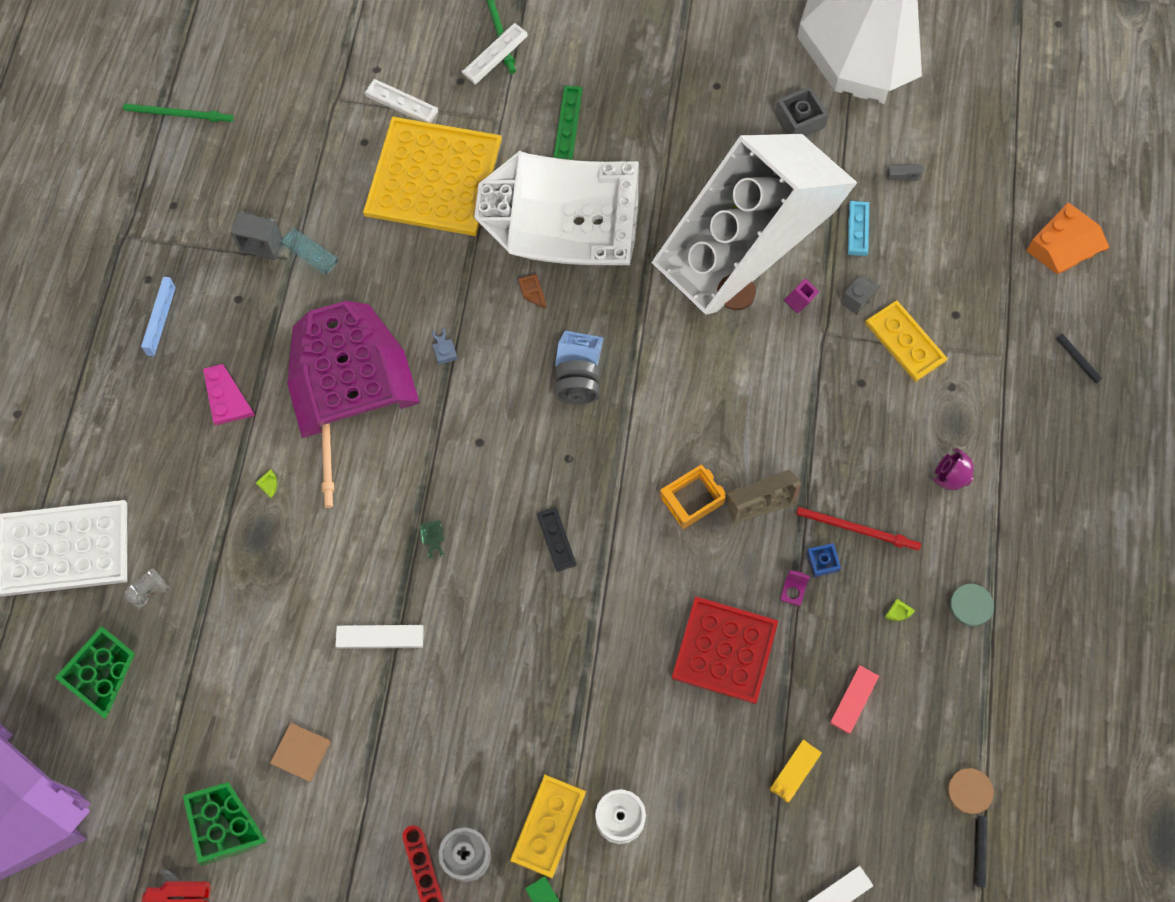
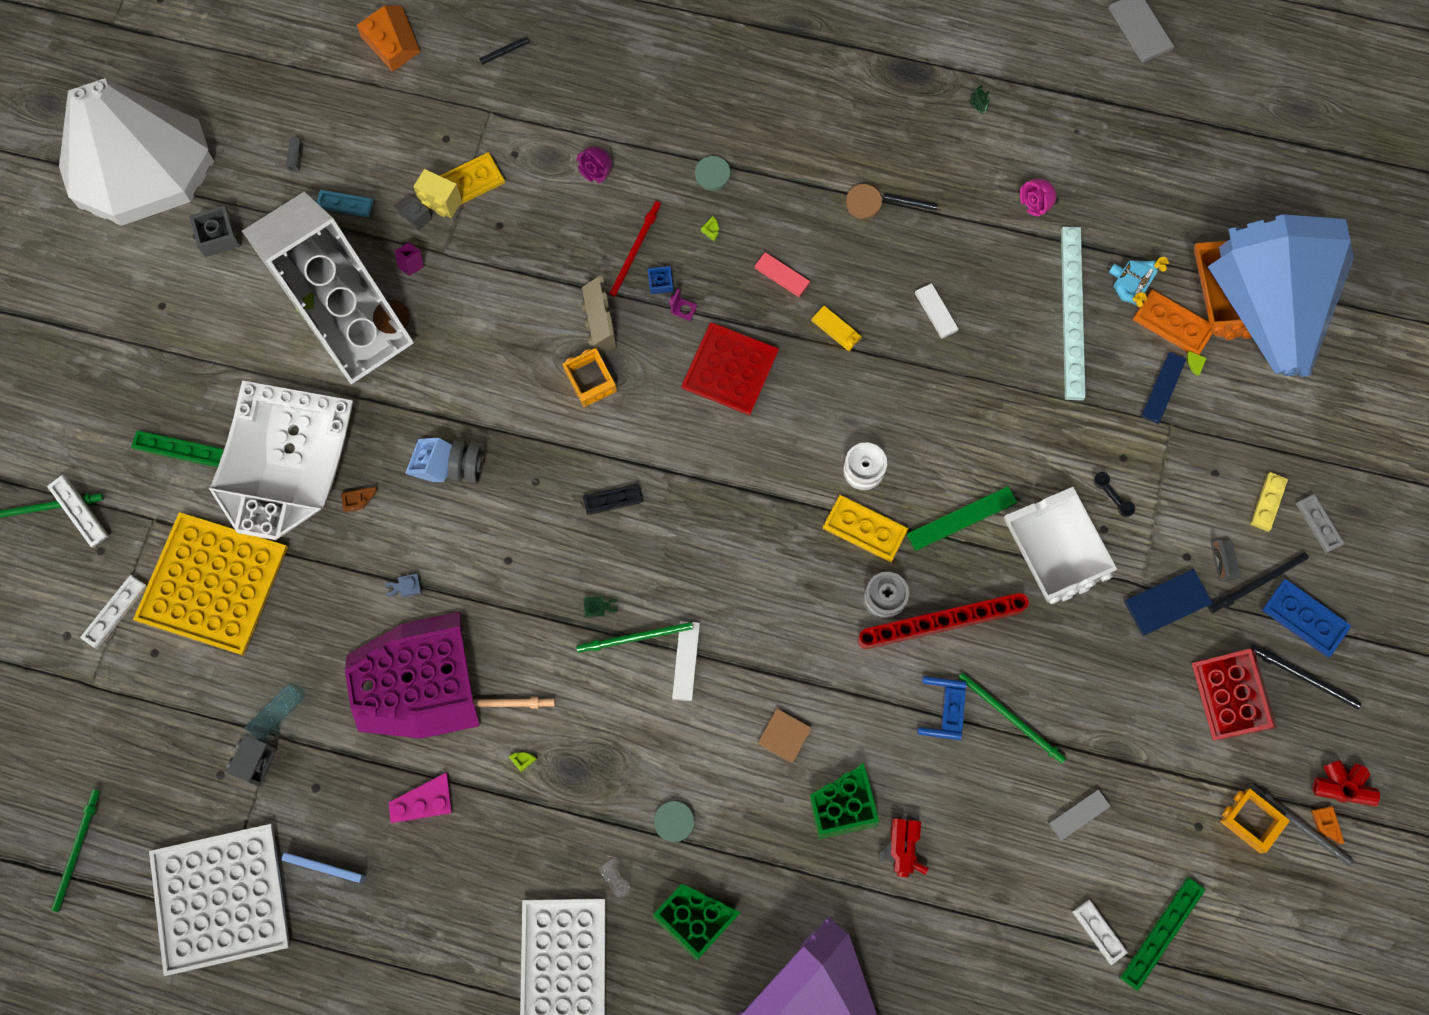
camera: 85 degrees left, 5 degrees up
none -> white plate [149,824,290,976]
none -> light yellow brick [413,169,462,219]
none -> green bar [576,622,693,653]
none -> sand green tile [654,801,694,842]

